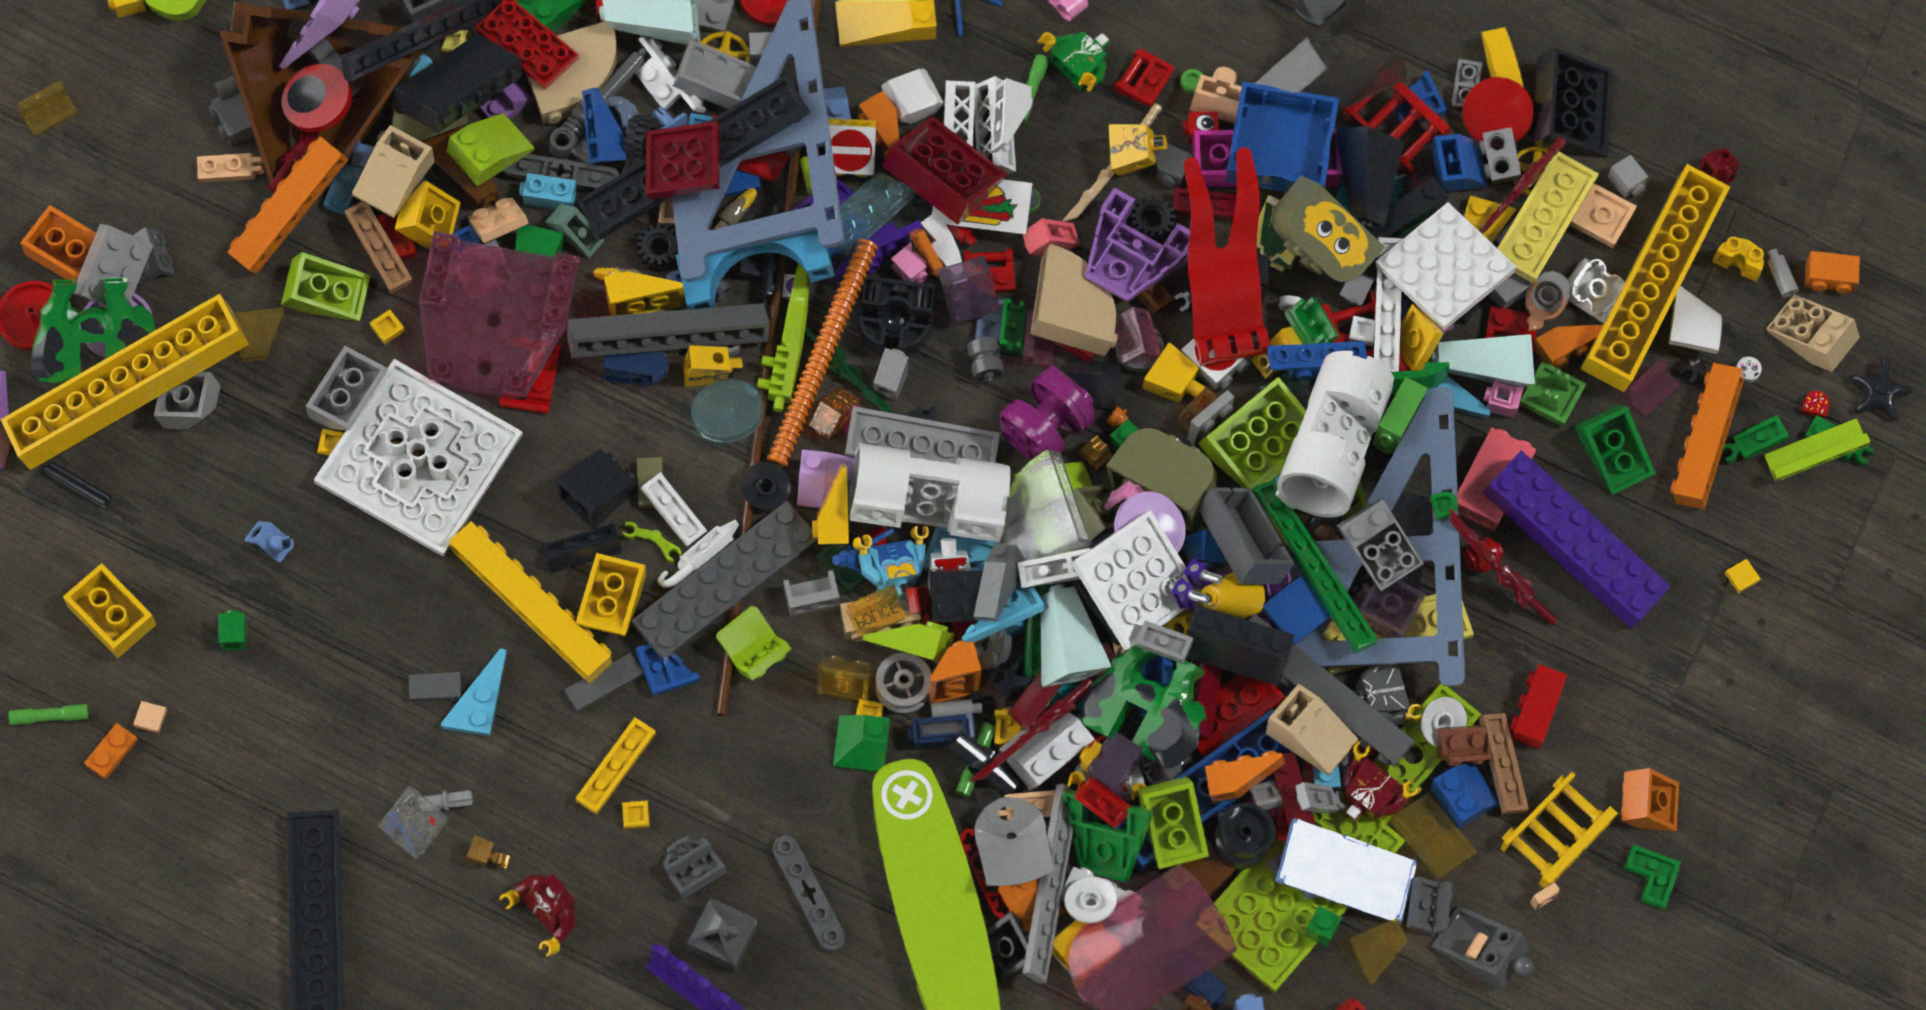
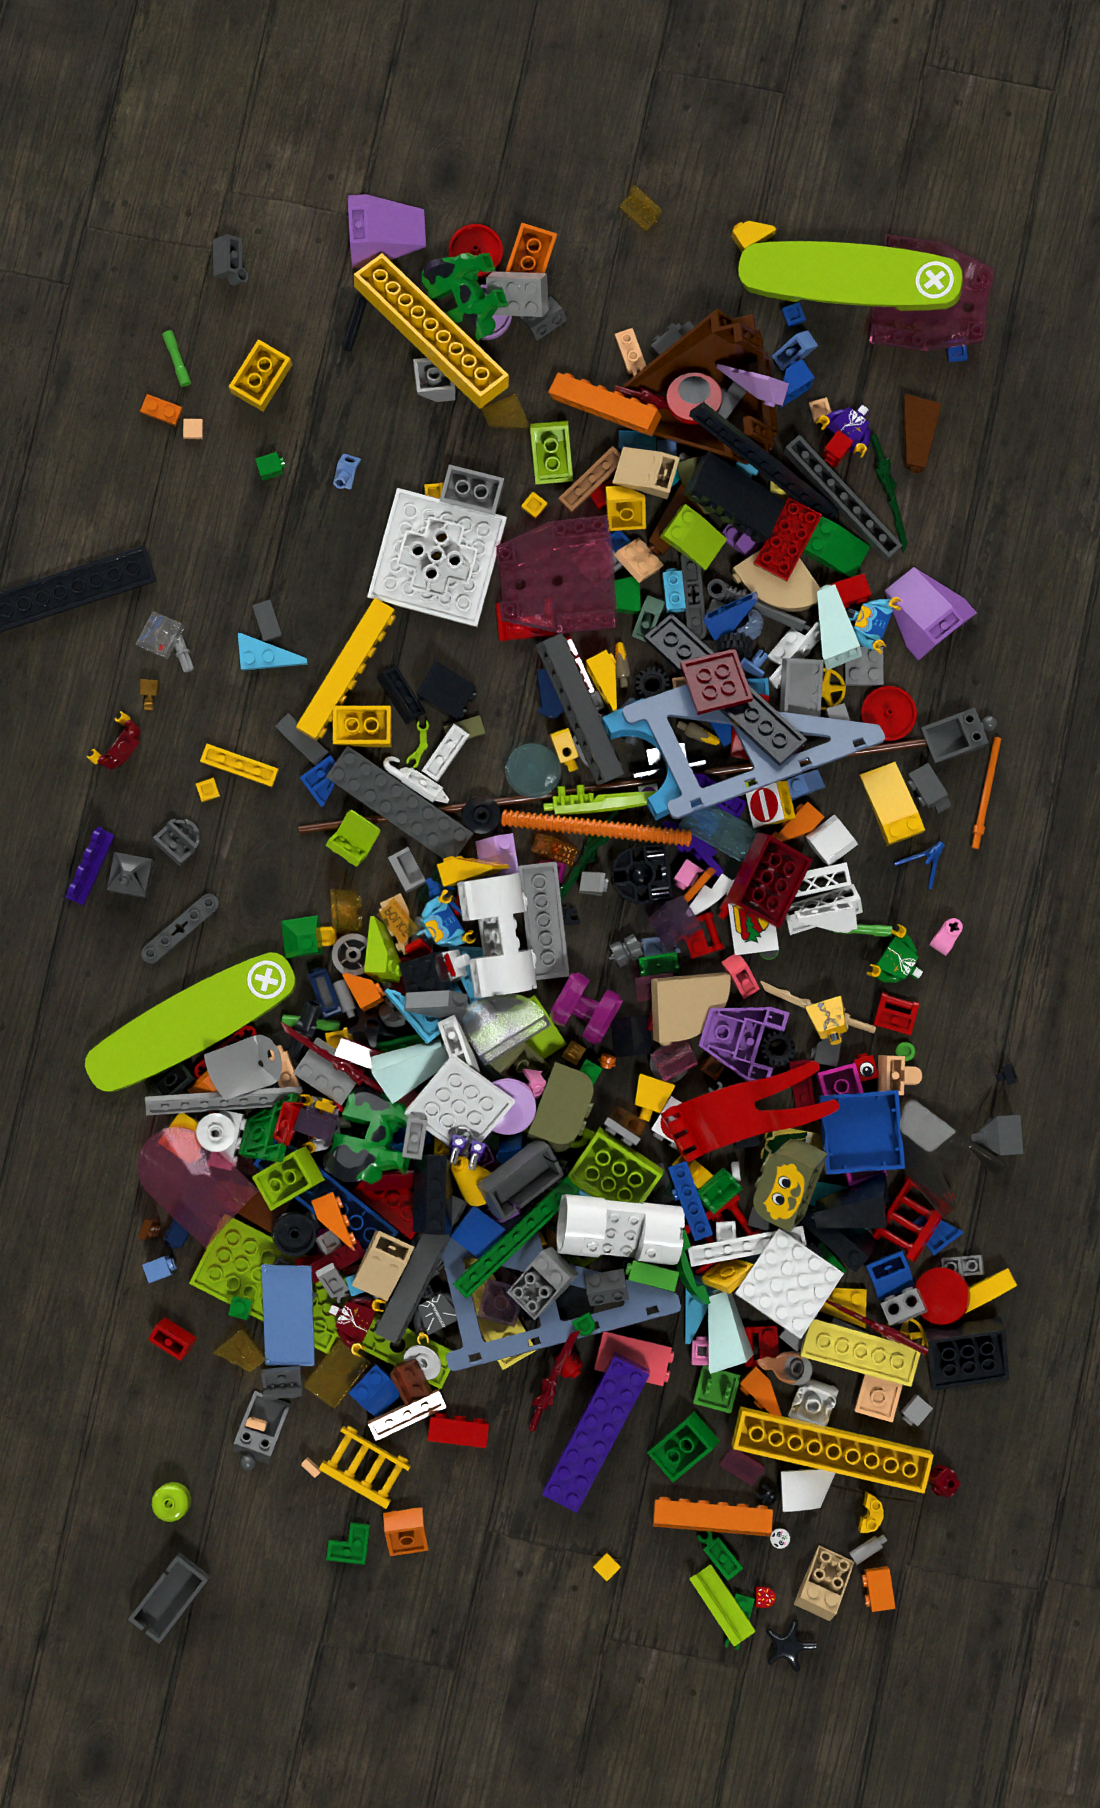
camera: 80 degrees right, 15 degrees up
none -> dark grey bracket [585,1269,629,1306]

